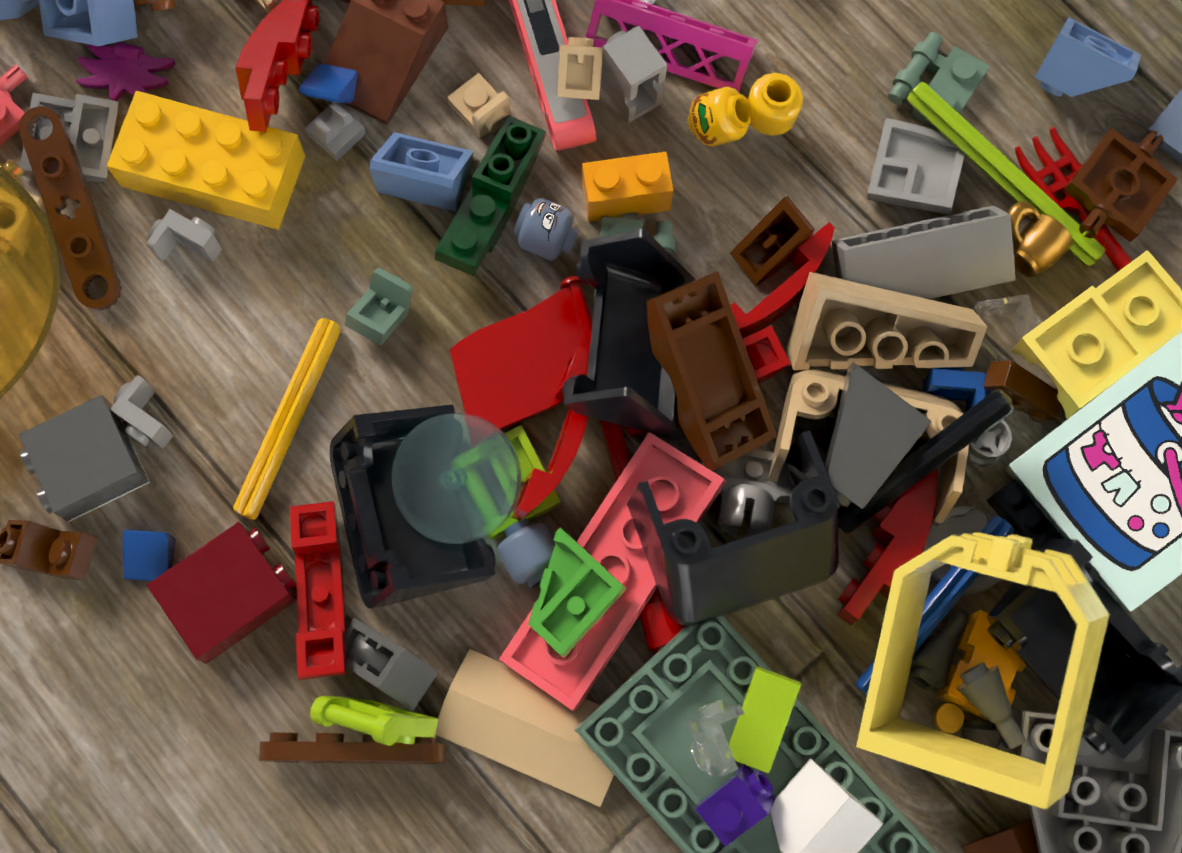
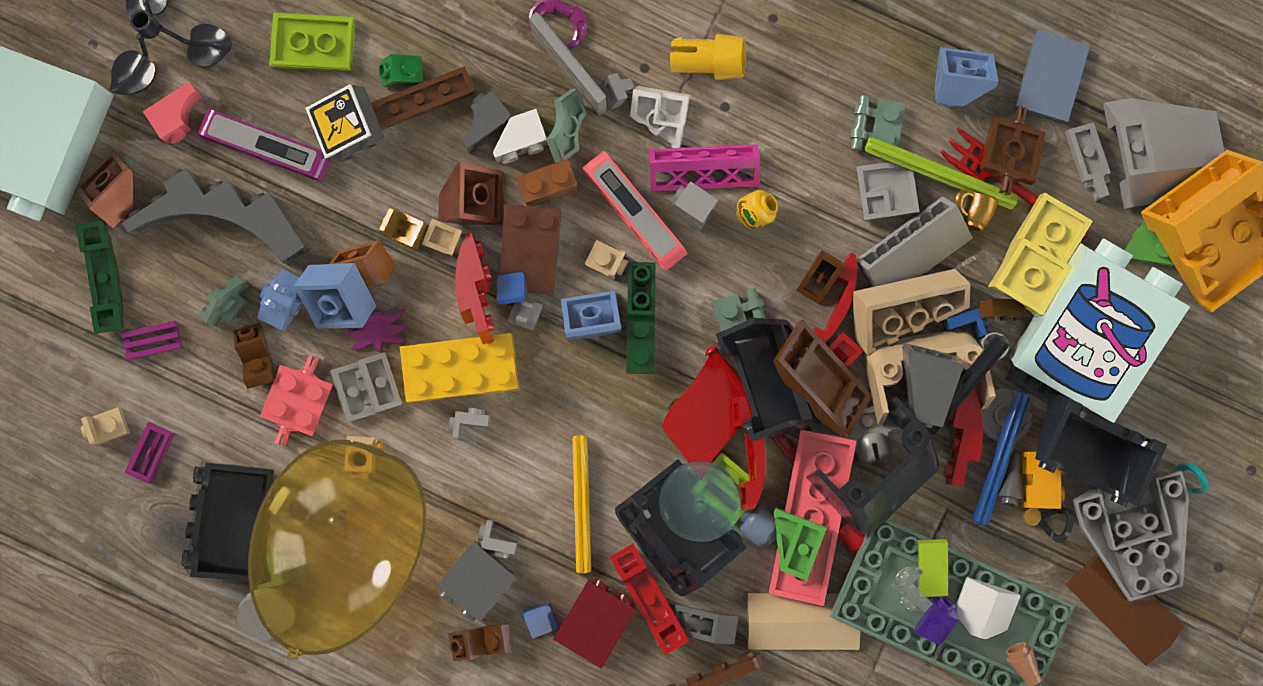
camera: 25 degrees left, 10 degrees up
reddish brown piece [19,106,122,310] -> none
lime plate [310,696,439,746] -> none
sand green bracket [344,268,413,346] -> none
sand blue head [513,198,579,261] -> none
tan bracket [556,37,603,100] -> none
light orange brick [582,152,673,222] -> none
yellow head [747,73,803,136] -> none
light yellow container [856,532,1109,810] -> none
dark grey cone [957,662,1026,749] -> none

